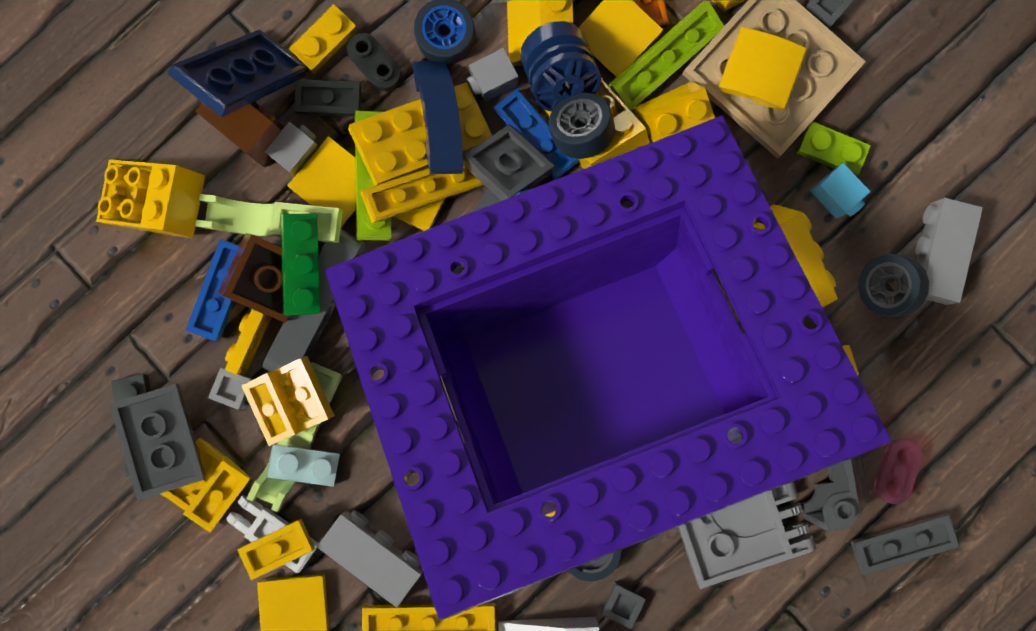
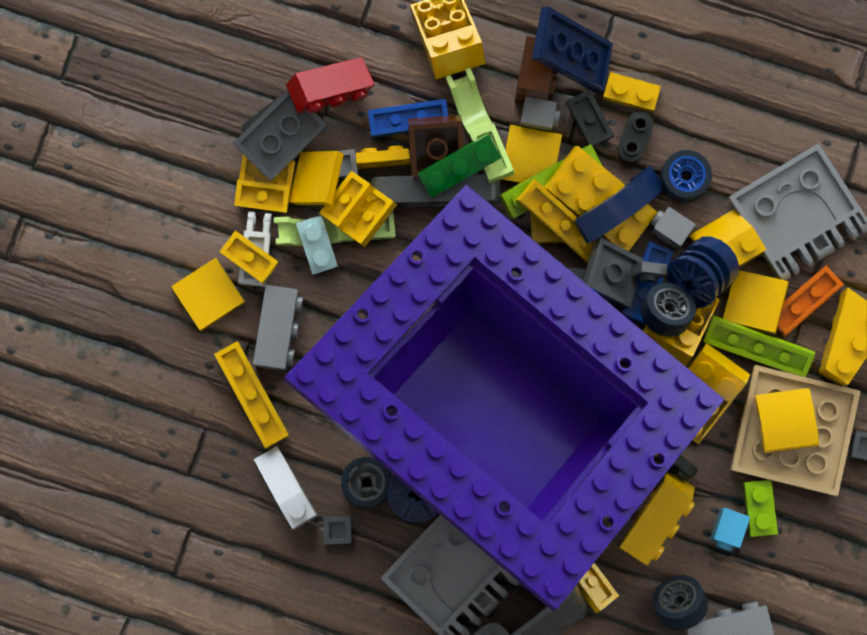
camera: 60 degrees right, 5 degrees down
none -> brick [286,57,375,113]
none -> yellow tile [289,151,344,205]
none -> dark grey plate [631,261,667,283]

